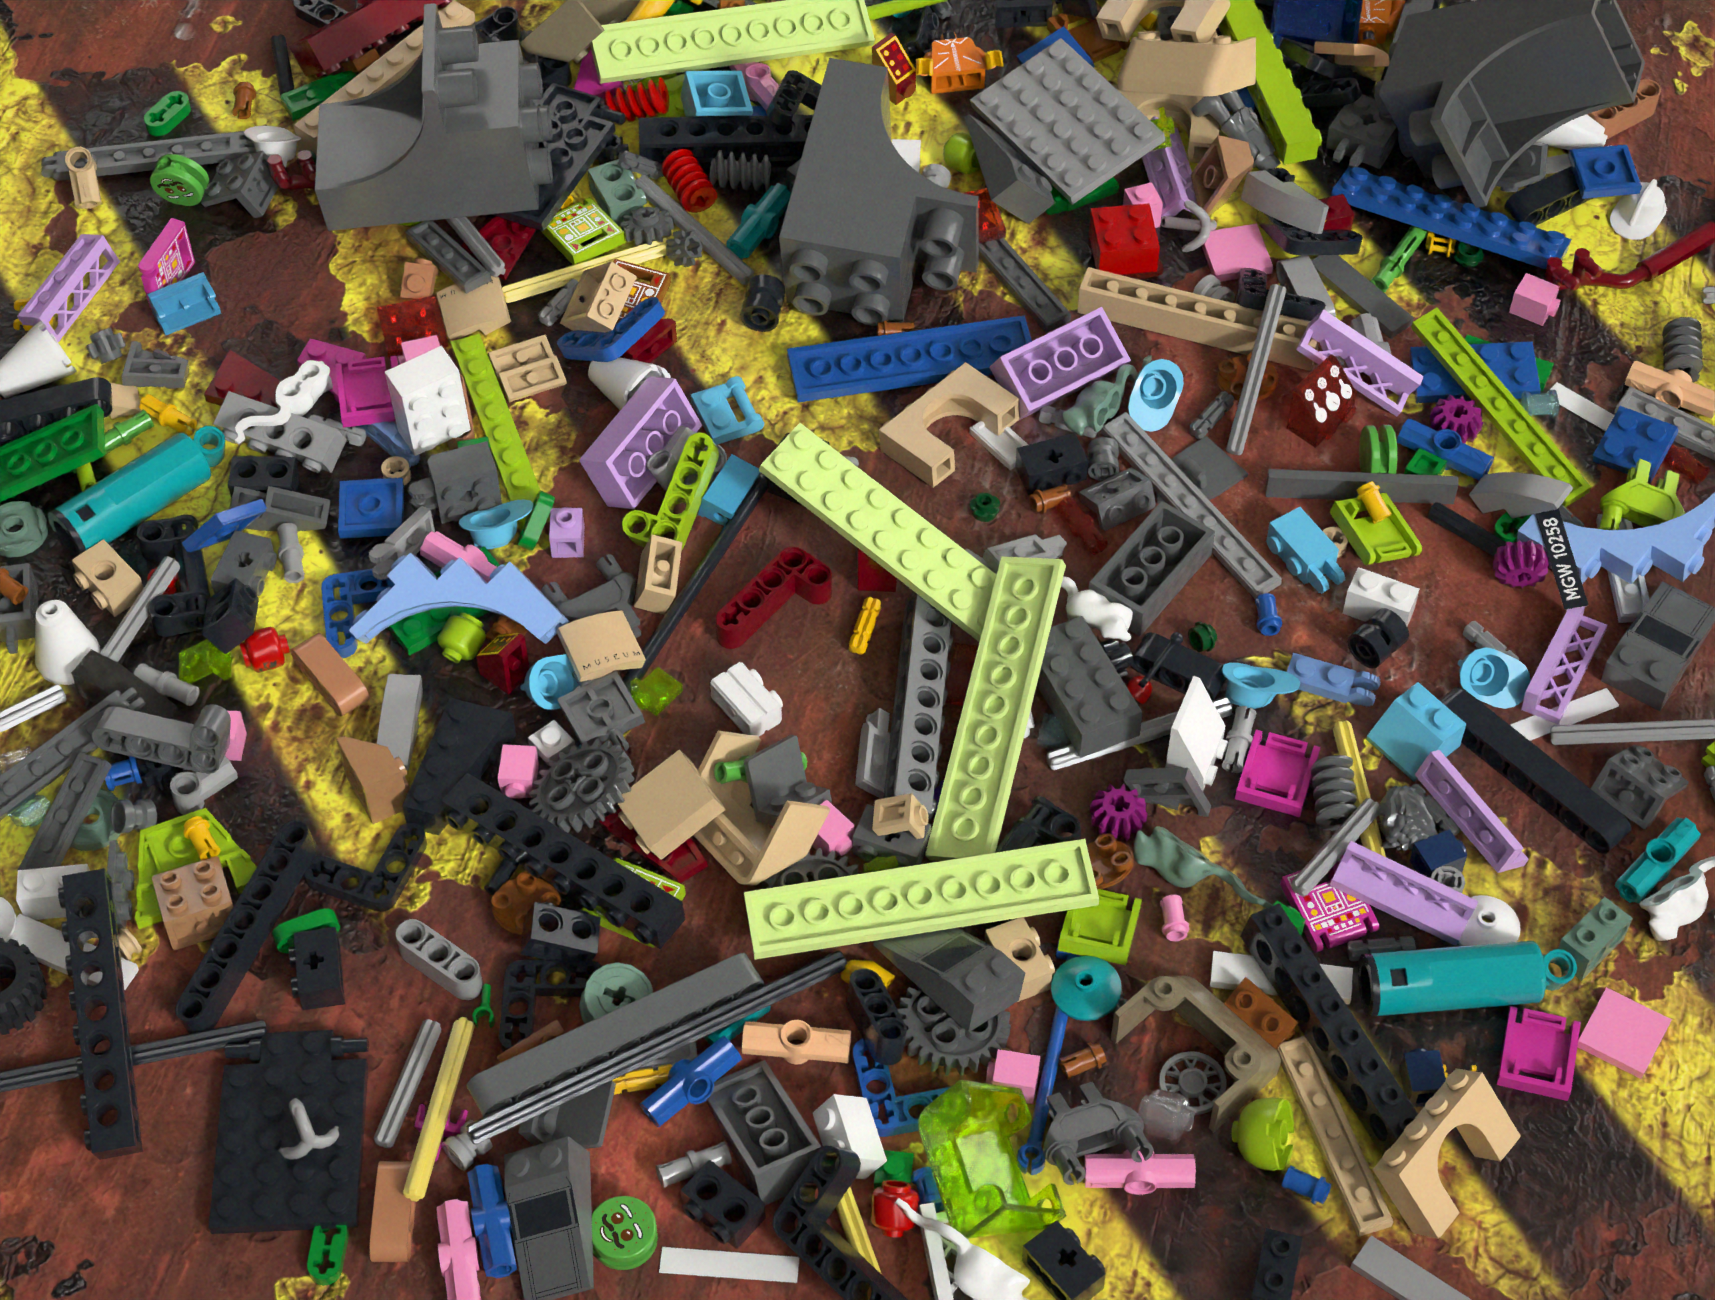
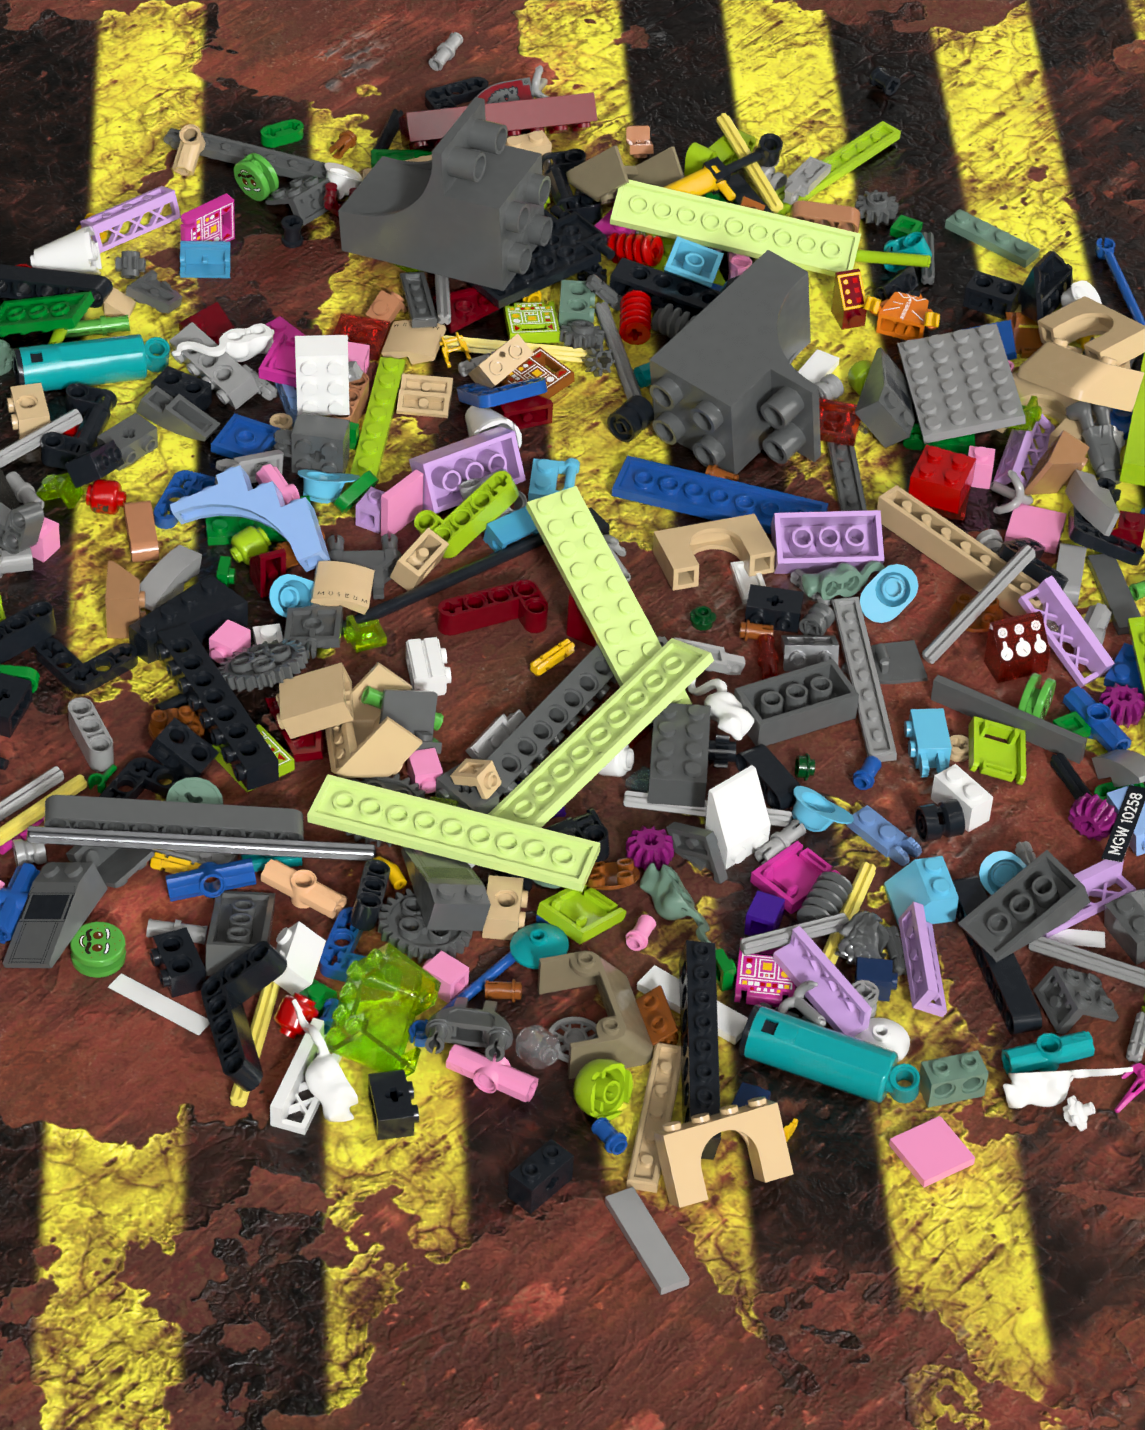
camera: 25 degrees right, 10 degrees down
yellow axle [139,394,197,436] -> none
blue tile [182,499,267,553] -> none
light grey pin [277,523,305,583] -> none
hinge [1126,632,1183,704] -> none
dark grey axle [1189,391,1234,439] -> none
yellow pin [1356,481,1392,524] -> none
dark pink container [1496,1006,1581,1101] -> none
none -> green plate [217,556,236,587]
none -> black bush [281,215,303,248]
none -> bright pink tile [381,469,423,539]
none -> yellow piece [439,332,471,368]
none -> dark purple brick [744,891,785,936]
none -> light grey piece [777,980,826,1027]
none -> dark grey slope [958,850,1090,962]

